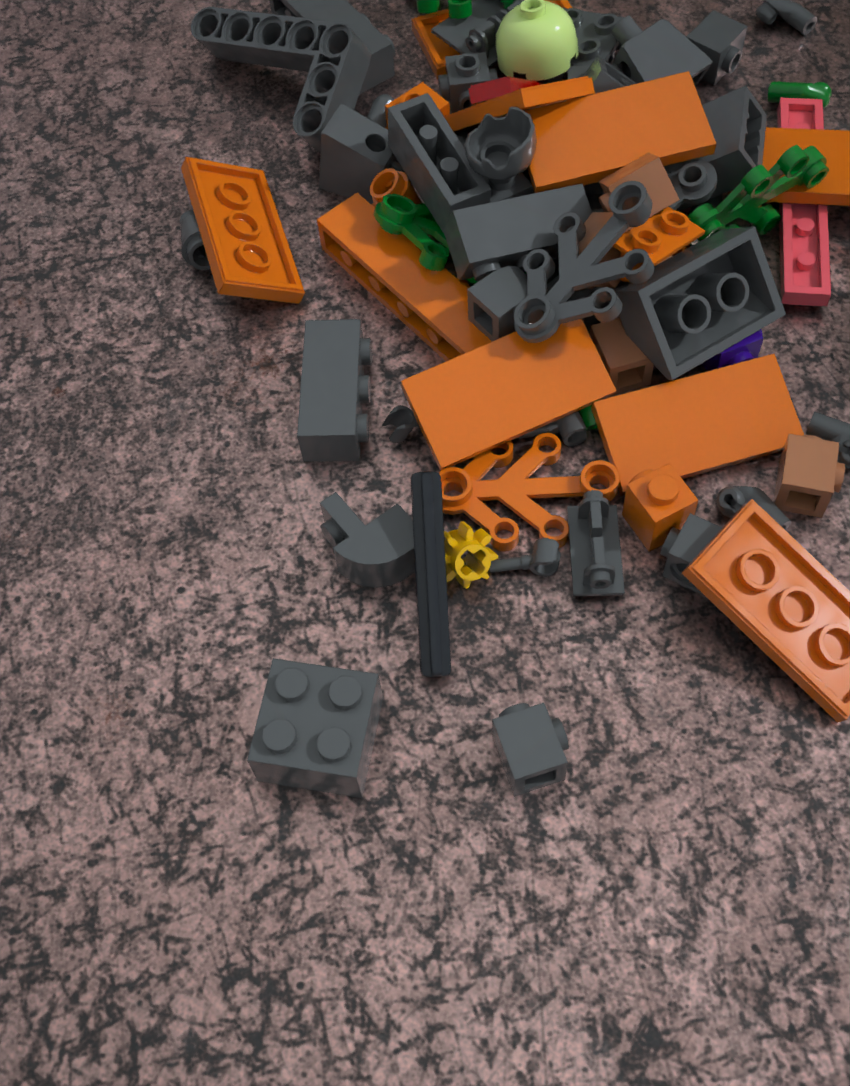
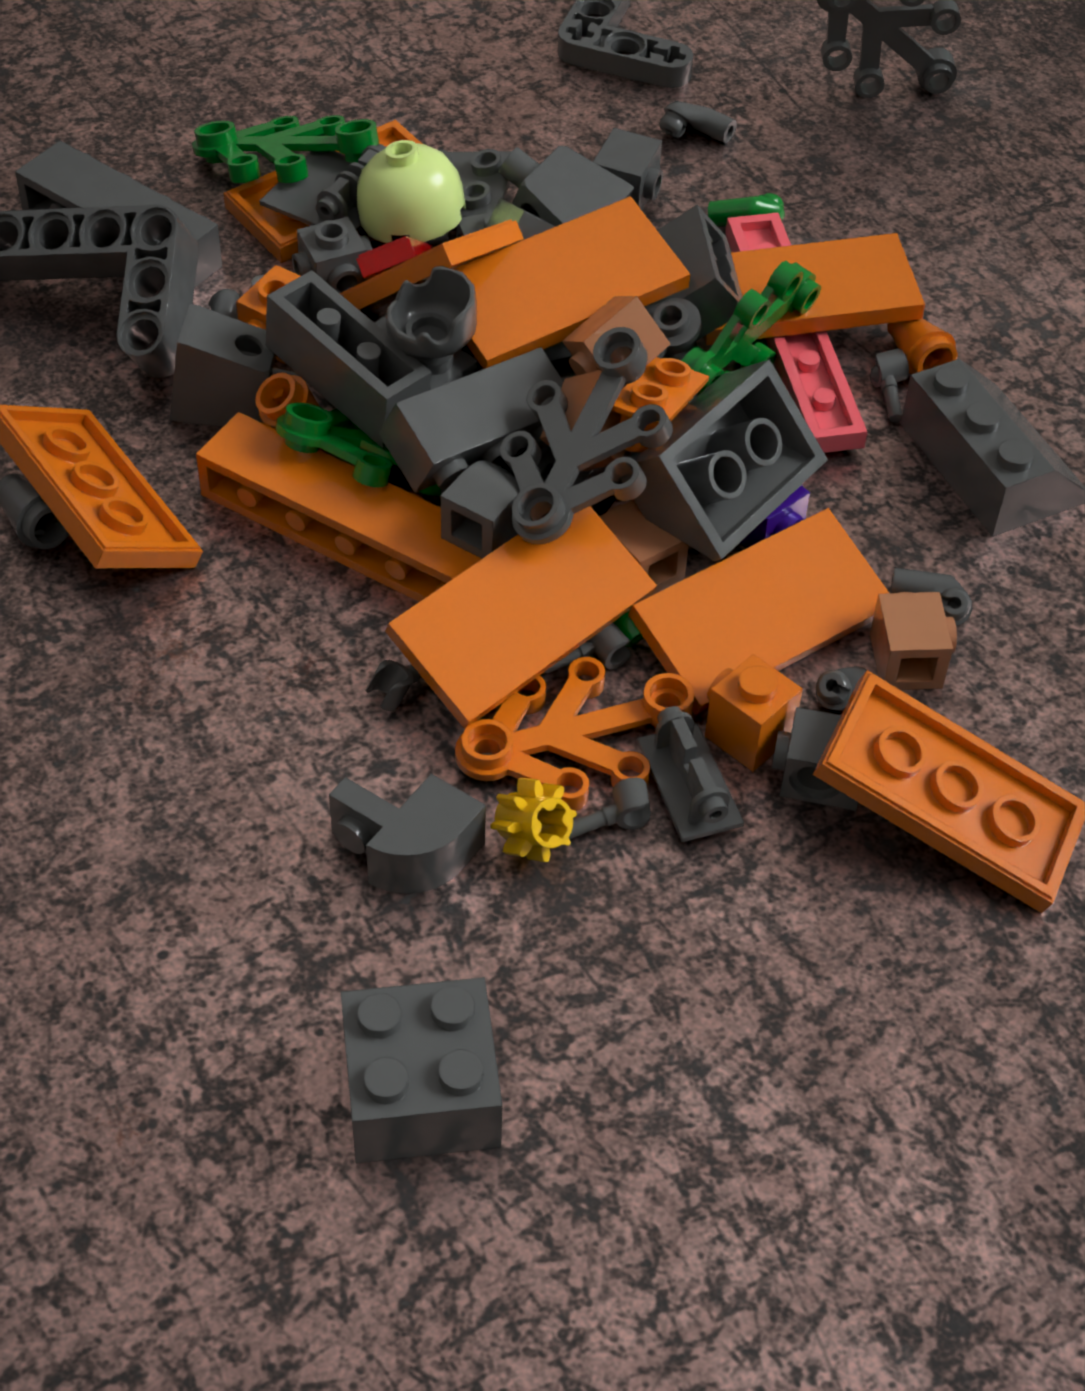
camera: 25 degrees left, 10 degrees down
dark grey brick [297,319,372,462] -> none
black axle [410,471,452,677] -> none
dark grey brick [492,703,569,797] -> none

